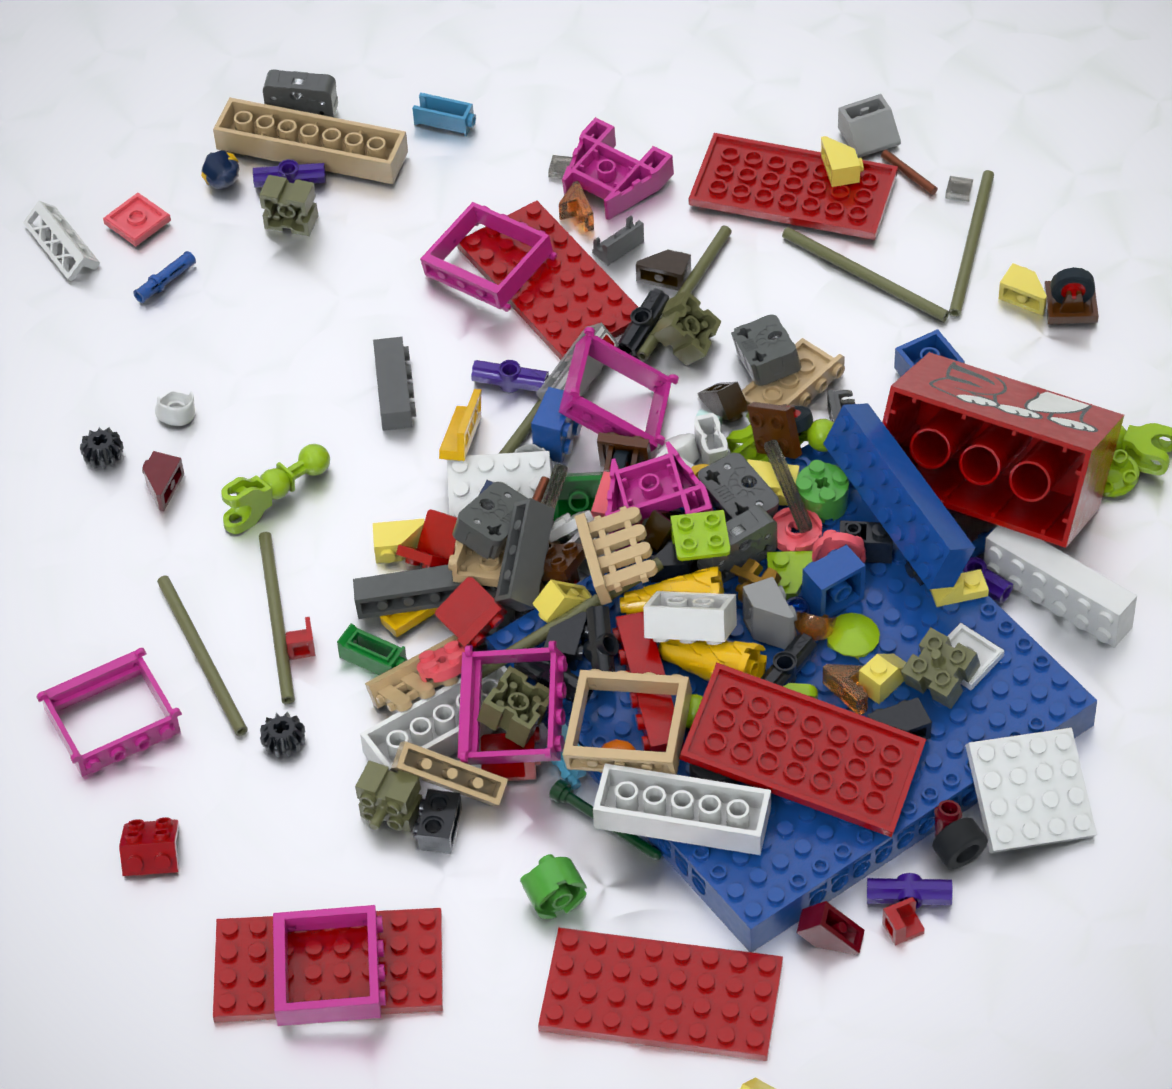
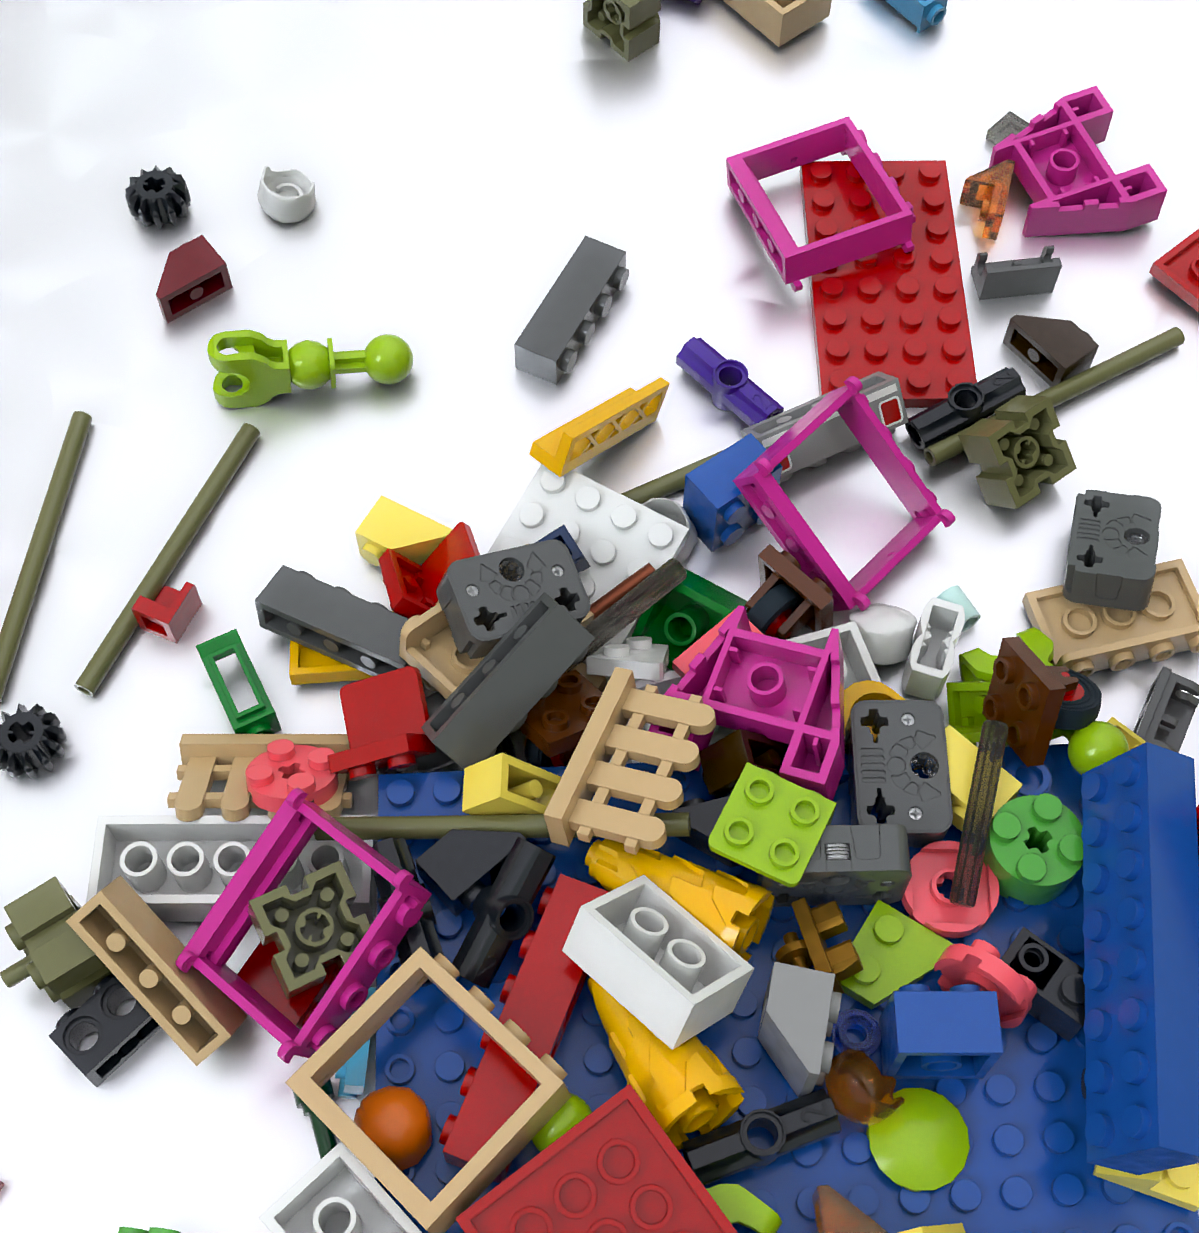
camera: 30 degrees right, 10 degrees up
blue pin [133,251,196,303] -> none
dark brown slope [697,381,748,422] -> none

